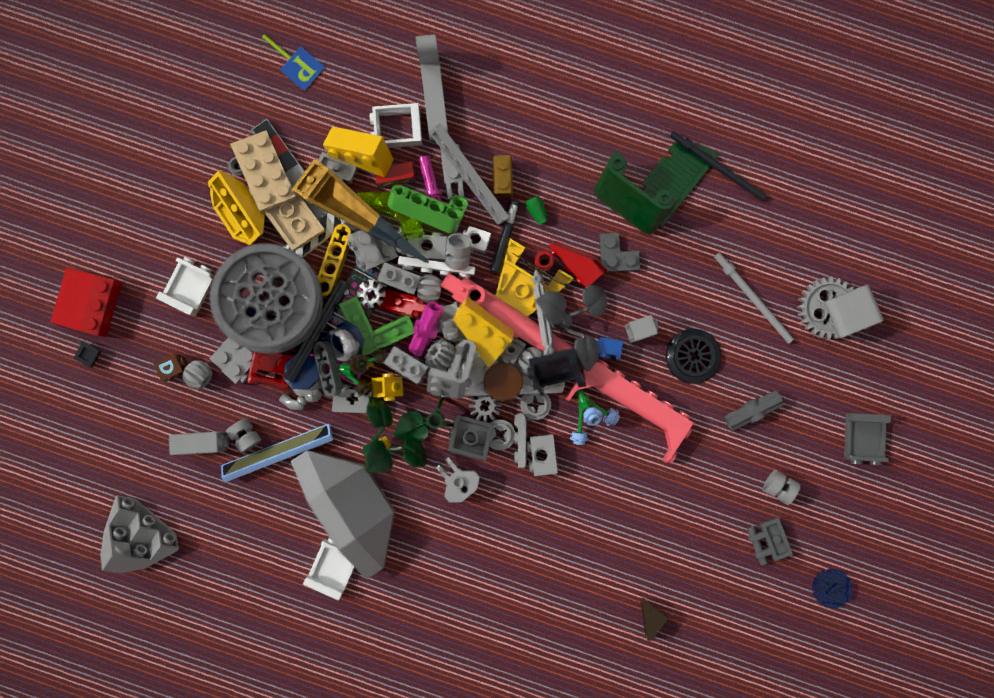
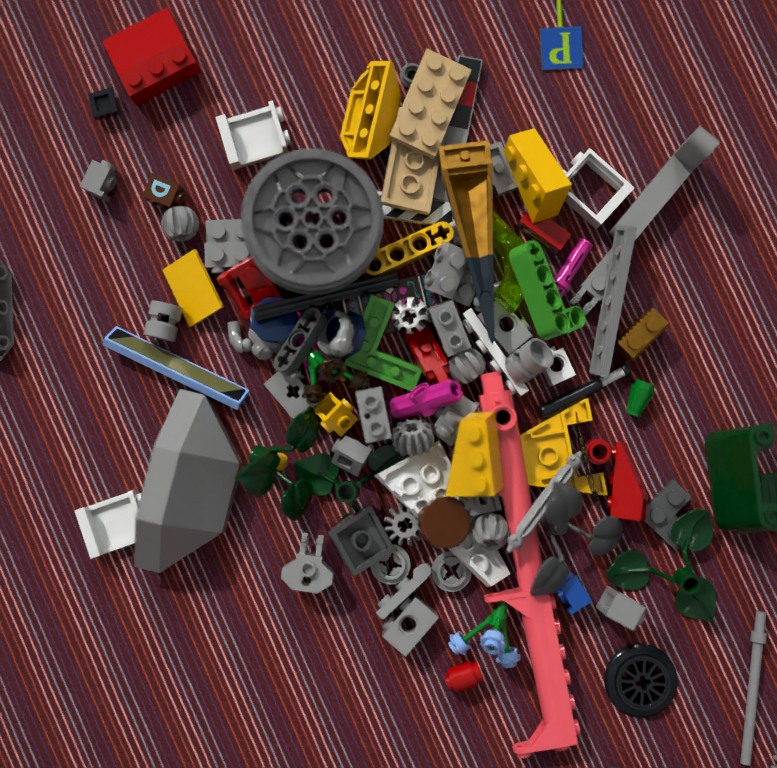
camera: 50 degrees right, 0 degrees up
light grey window [169,431,230,455] -> none
light grey piece [427,340,476,399] -> none
black panel [527,348,586,396] -> none
none -> light grey brick [79,160,117,202]
none -> yellow piece [162,249,224,327]
none -> light grey brick [331,435,374,477]
none -> red brick [444,661,484,694]
none -> dark green plant [606,509,716,622]

